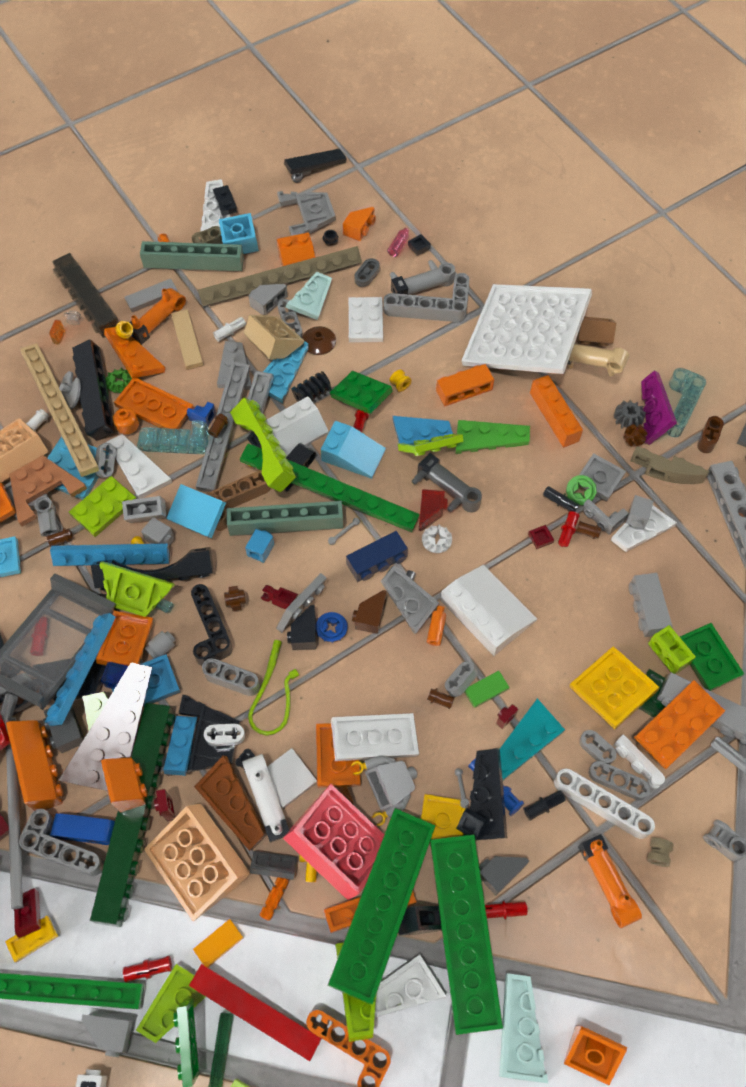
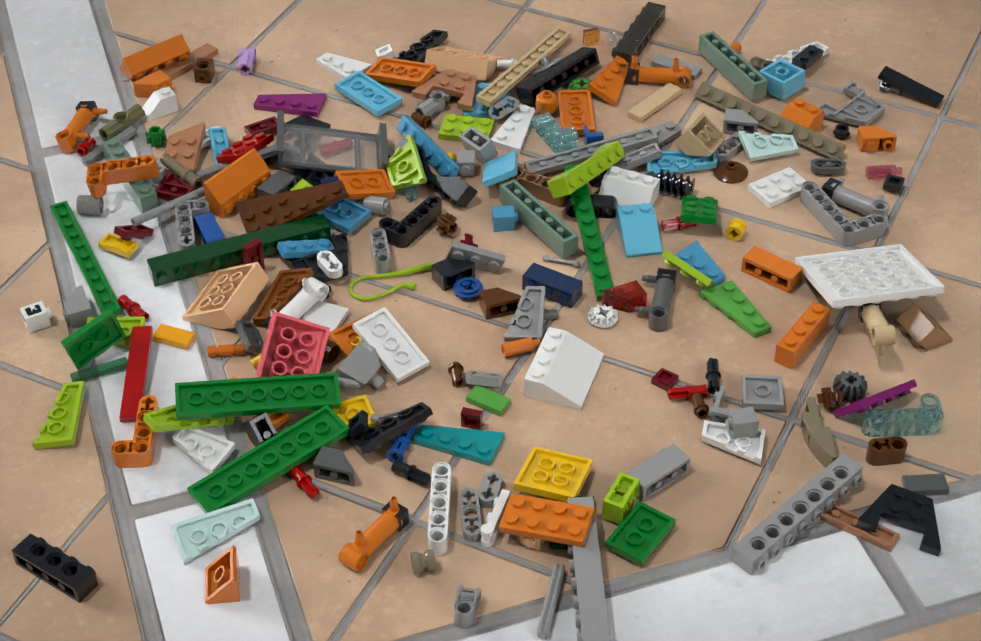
camera: 60 degrees right, 20 degrees down
dark azure plate [45,613,116,726] -> none
orange slope [101,758,148,813] -> none
yellow plate [115,321,133,339] -> none
reddish brown pin [208,413,228,438] -> none
white axle [213,317,246,342] -> none
bright green gear [566,475,597,505] -> none

